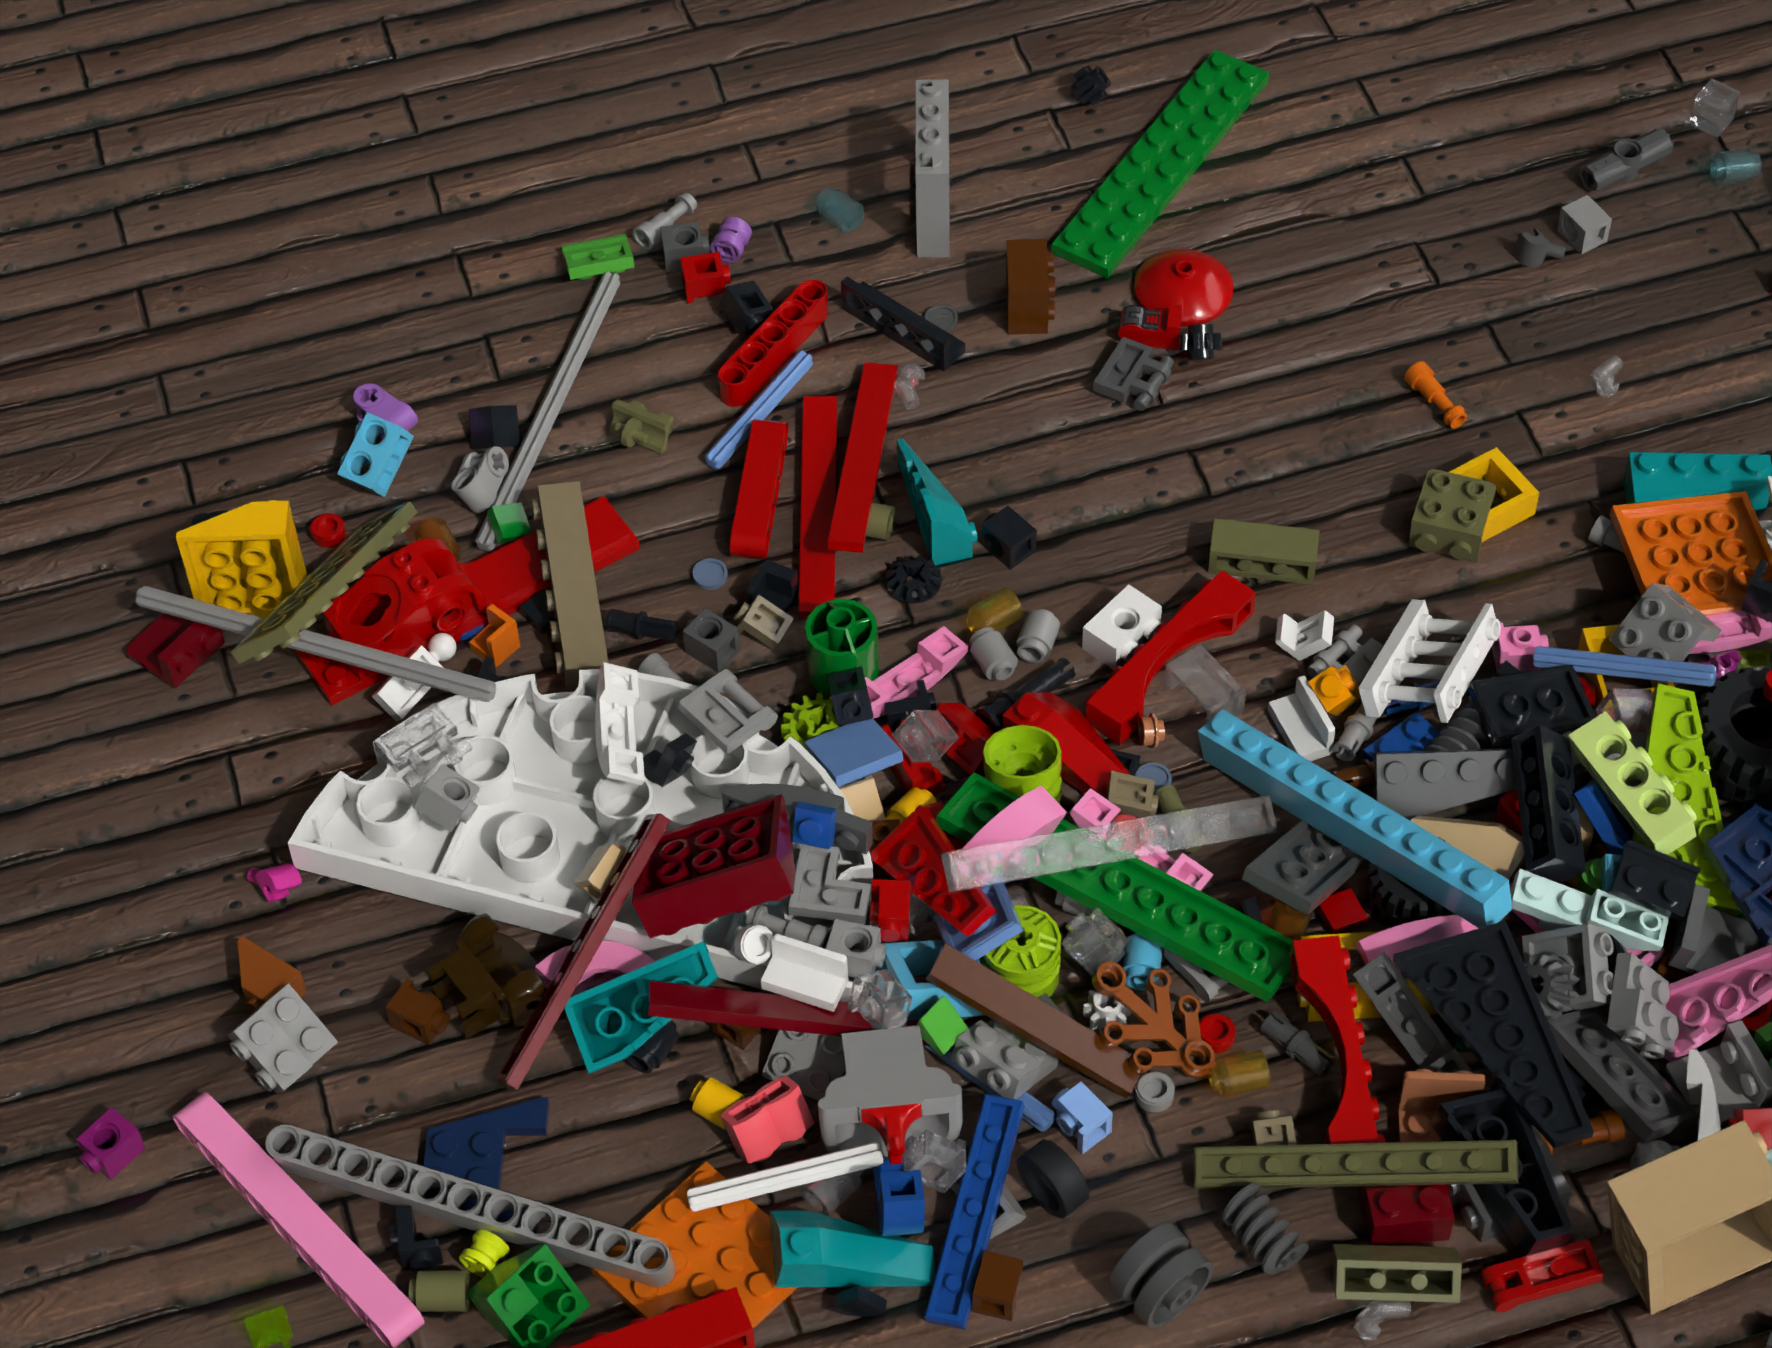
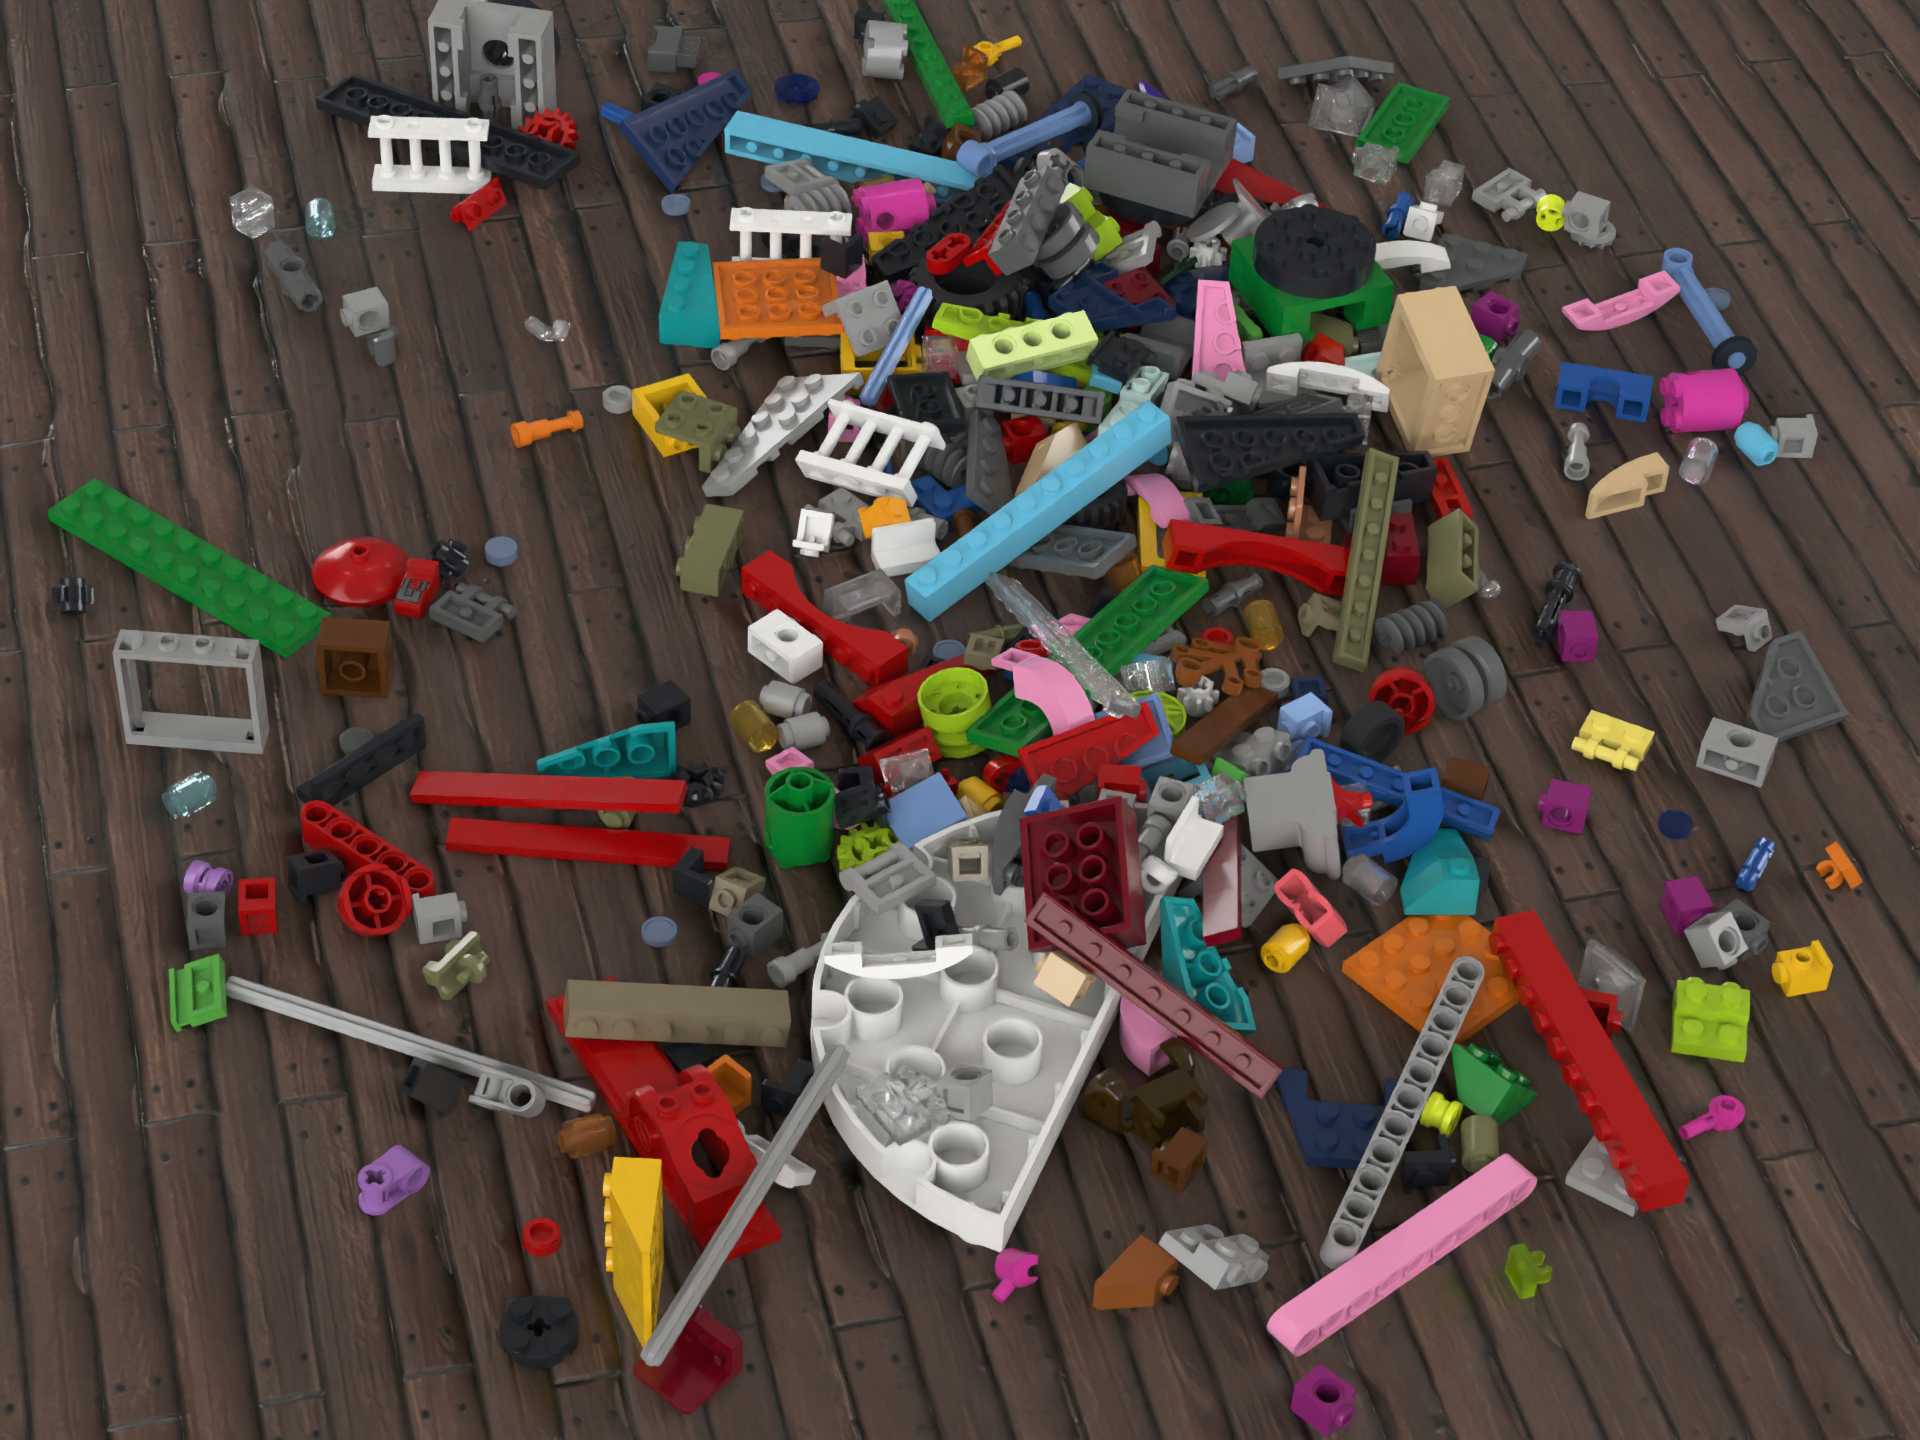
camera: 90 degrees left, 10 degrees down
olive plate [231,501,417,664] -> none
medium azure brick [337,412,414,498] -> none
green tile [487,502,532,543] -> none
light grey piece [632,193,697,250] -> none
white axle [687,1142,883,1212] -> none
medium blue axle [705,350,813,470] -> none
red beam [730,419,789,559] -> none
clear arm [895,363,925,410] -> none
none -> red cylinder [337,864,412,937]
none -> light grey brick [412,892,468,945]
none -> sand blue tile [485,536,518,567]
none -> light grey tile [603,385,632,414]
none -> light grey wing [702,373,864,497]
none -> dark tan brick [947,837,988,882]
none -> light grey pin [957,923,1019,951]
none -> dark blue tile [1289,677,1329,706]
none -> red cylinder [1368,666,1436,736]

